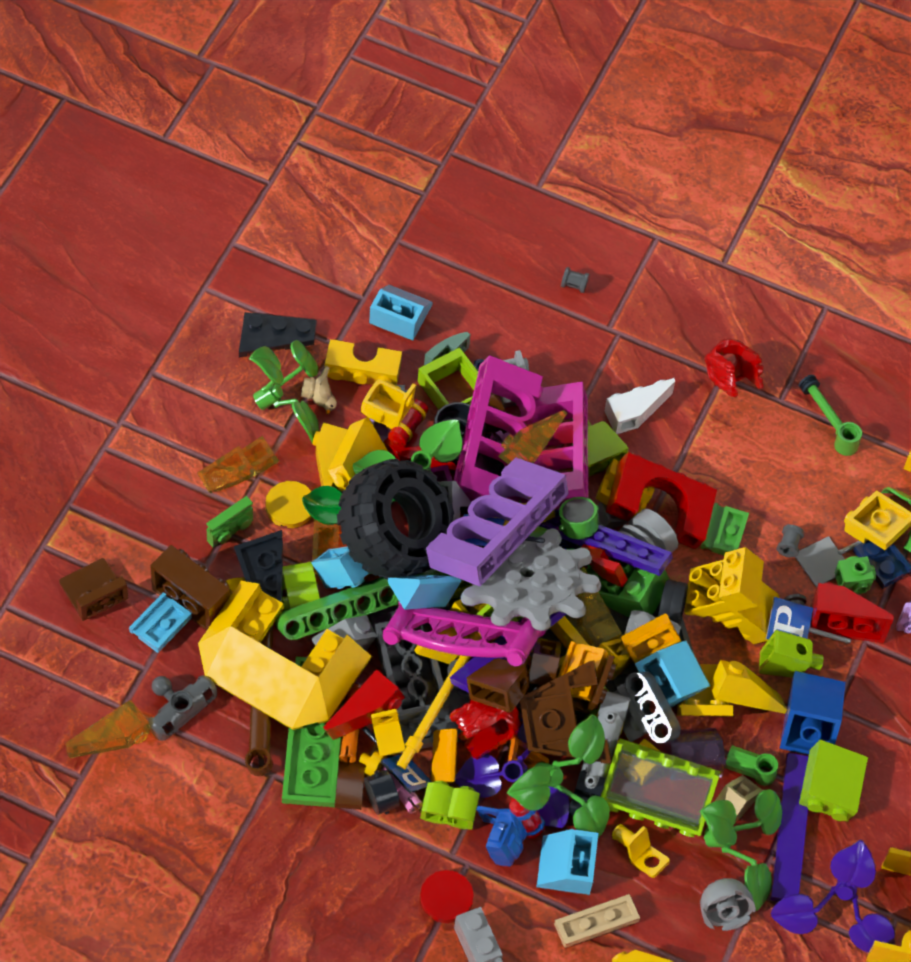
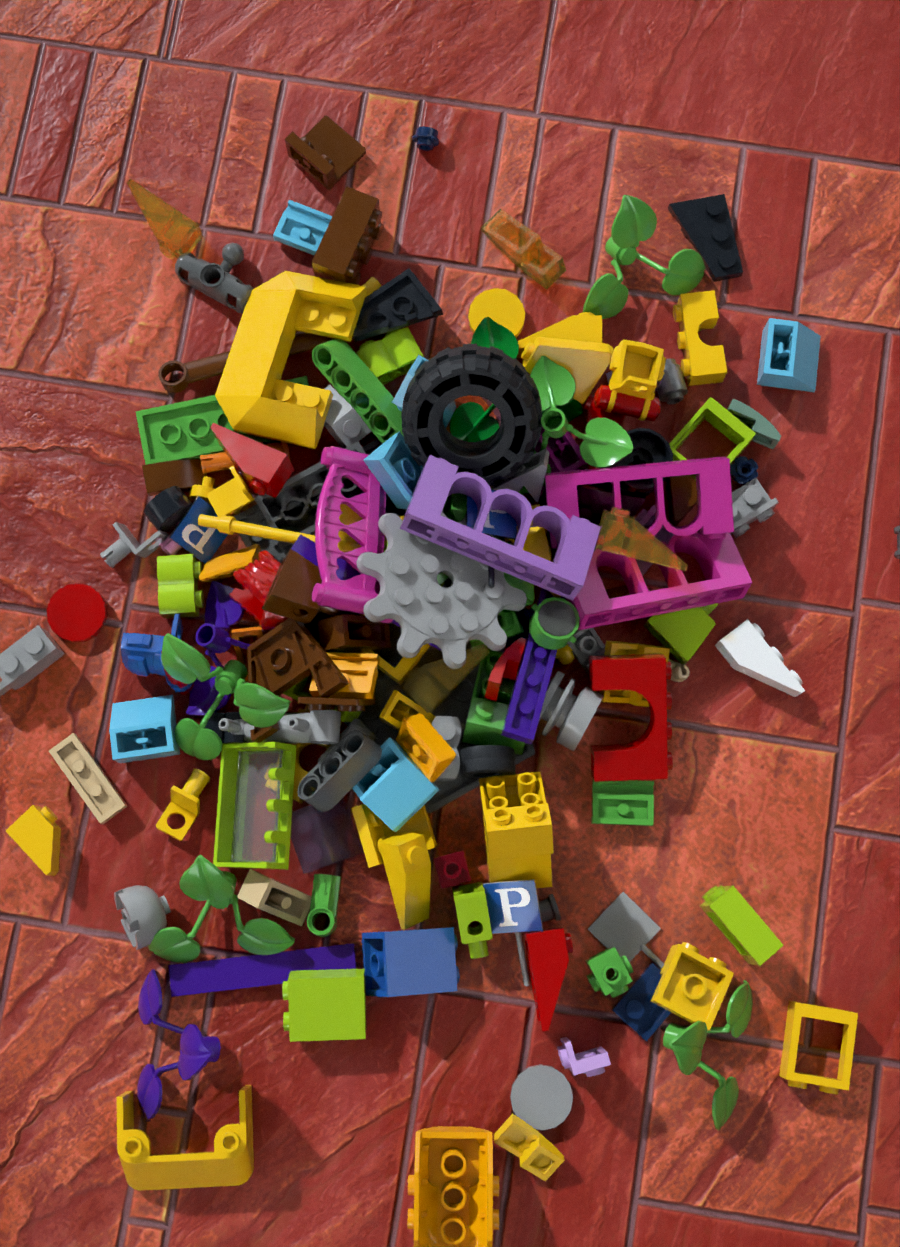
camera: 80 degrees right, 20 degrees up
bright green plate [206,496,253,548] -> none
tan animal [301,366,337,414] -> none
red piece [705,338,764,398] -> none
dark grey bush [776,524,805,558] -> none
bright green piece [799,374,862,456] -> none
none -> light grey bracket [100,522,169,568]
none -> dark blue plate [412,126,439,151]
none -> dark red brick [433,851,471,889]
none -> lime window [700,885,784,966]

